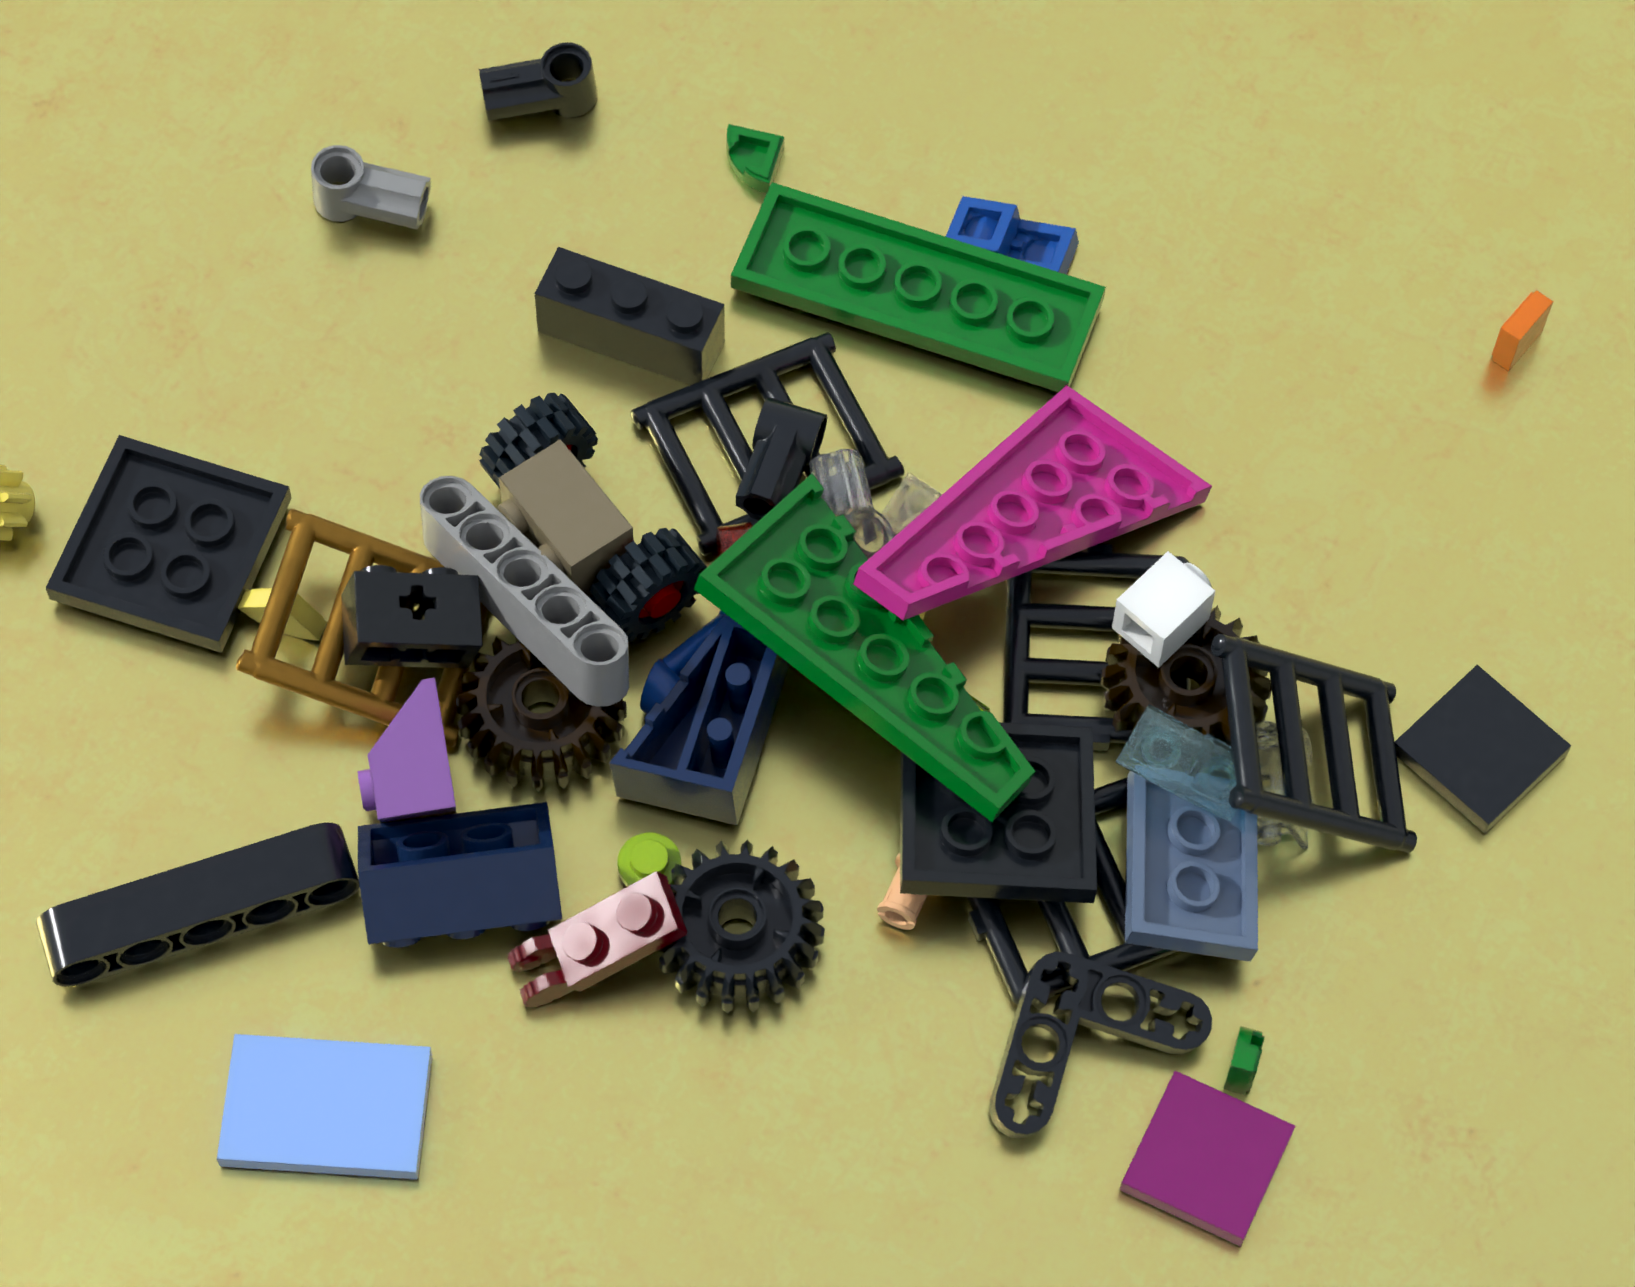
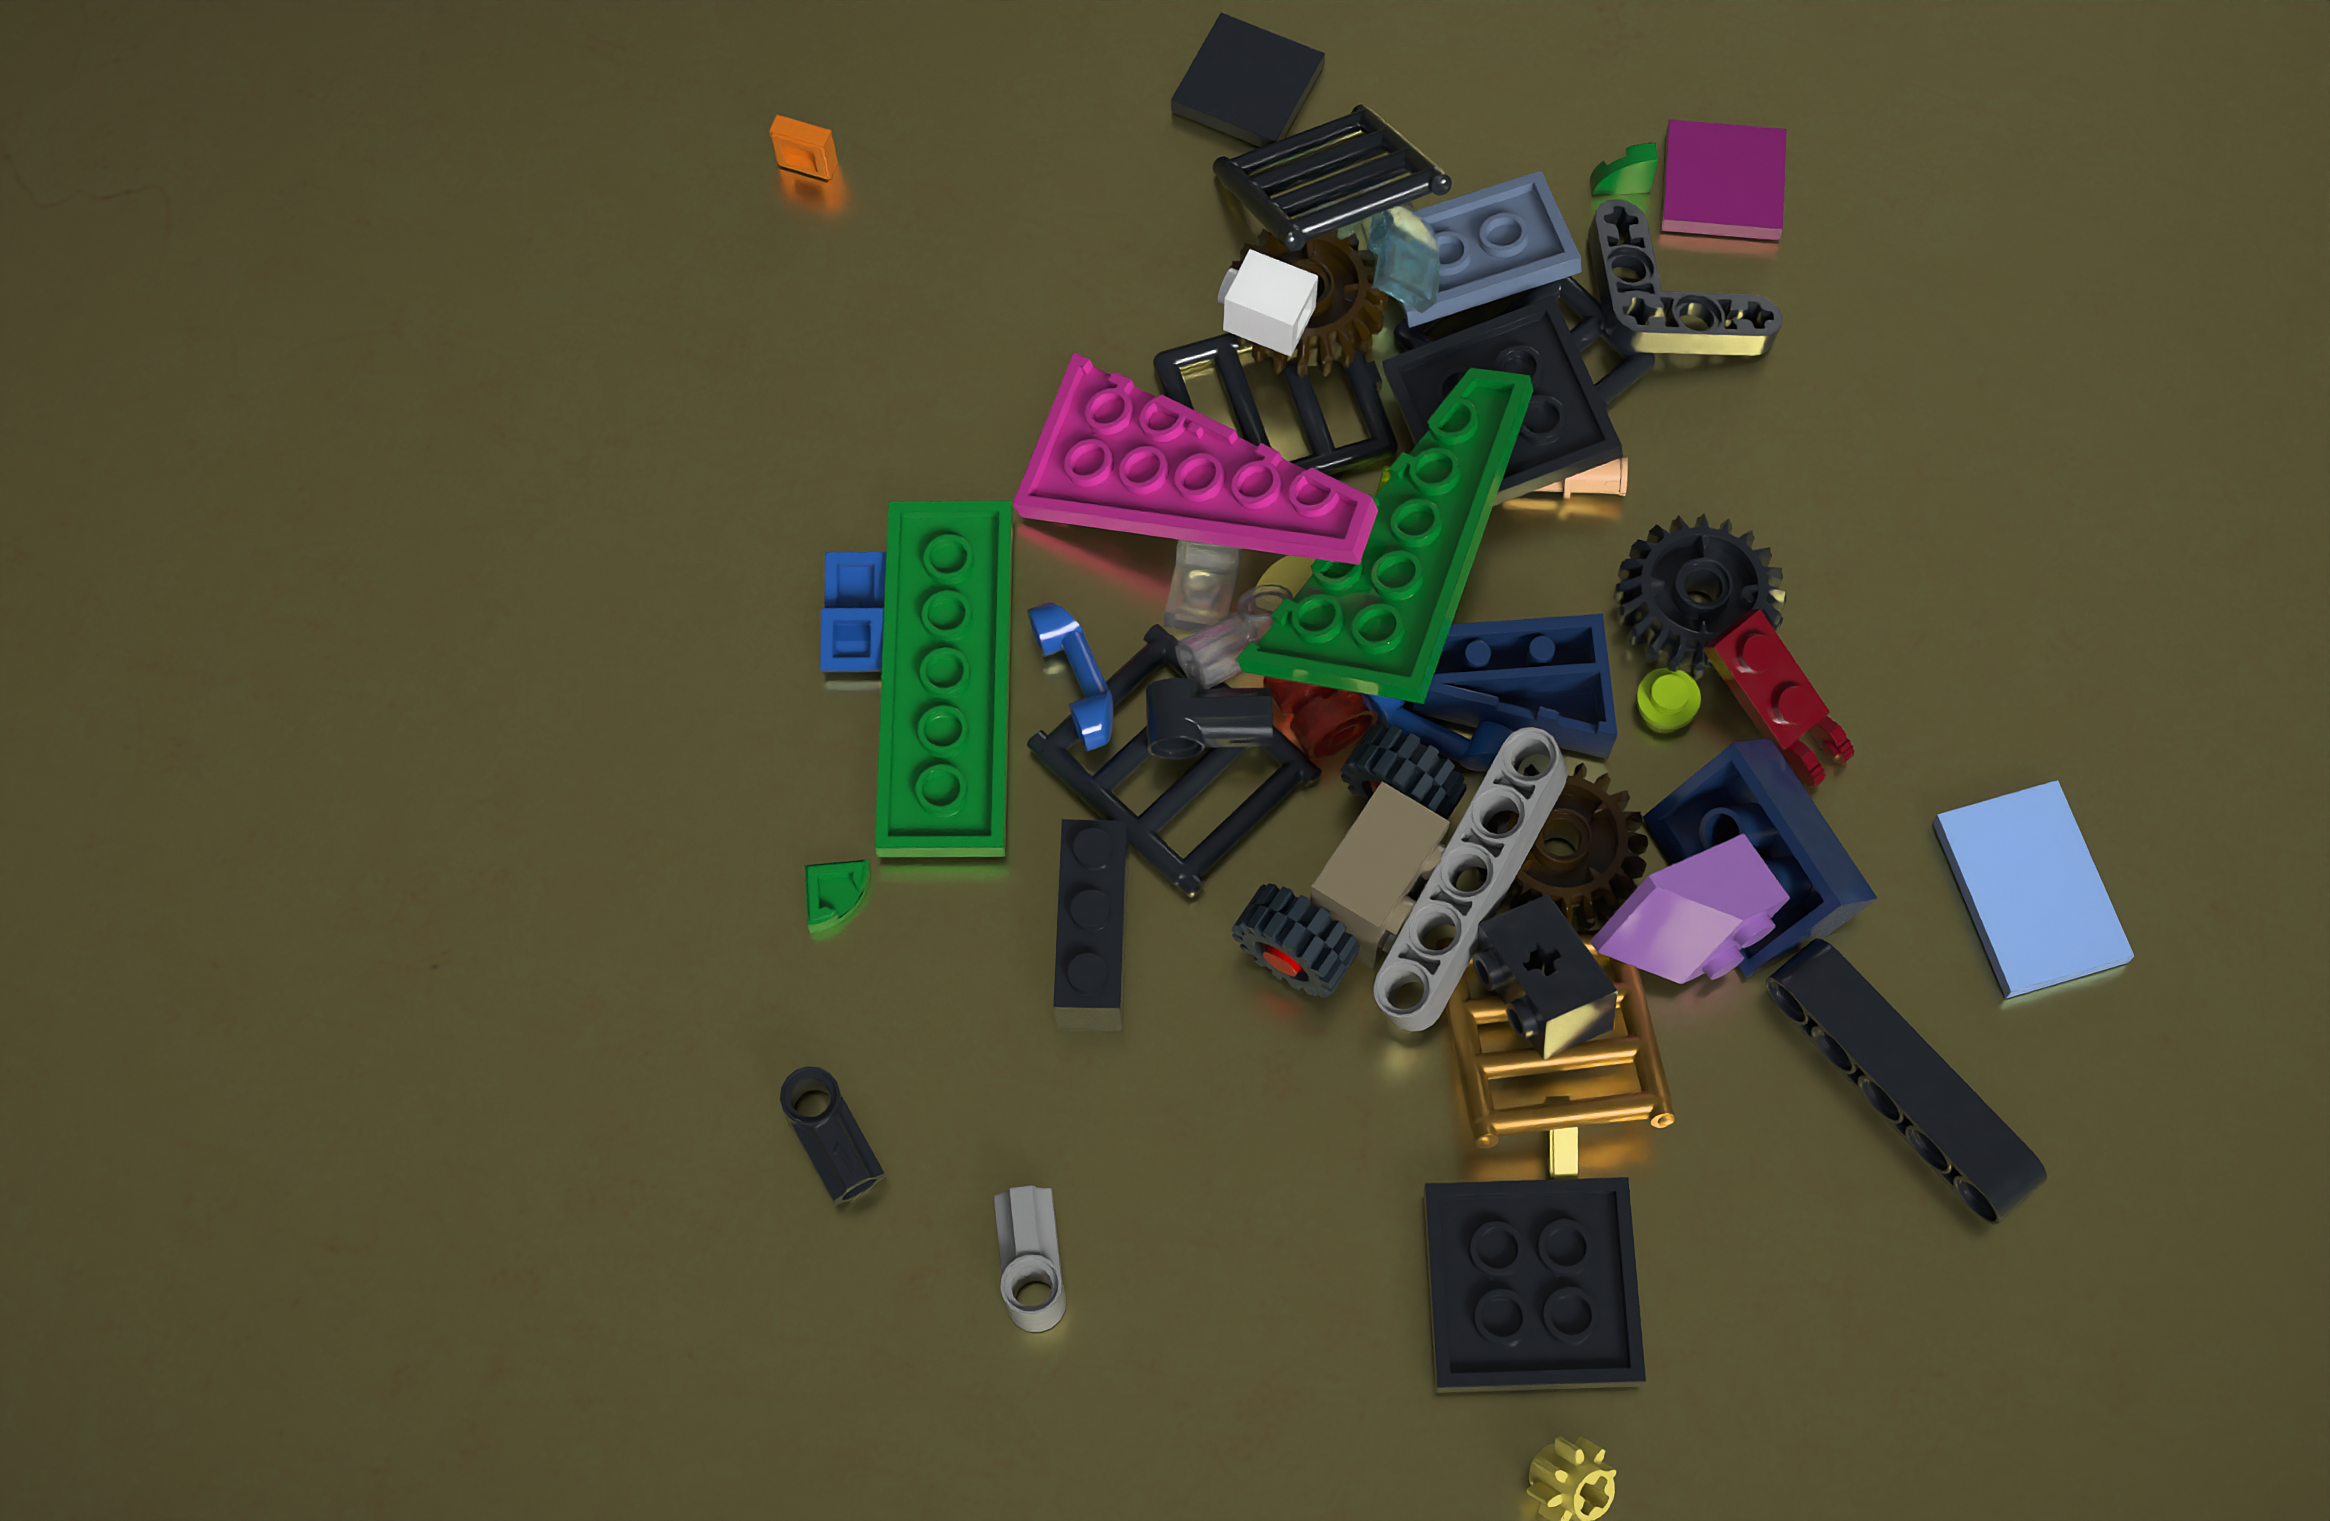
camera: 105 degrees left, 5 degrees up
none -> blue bar [1027,602,1113,752]

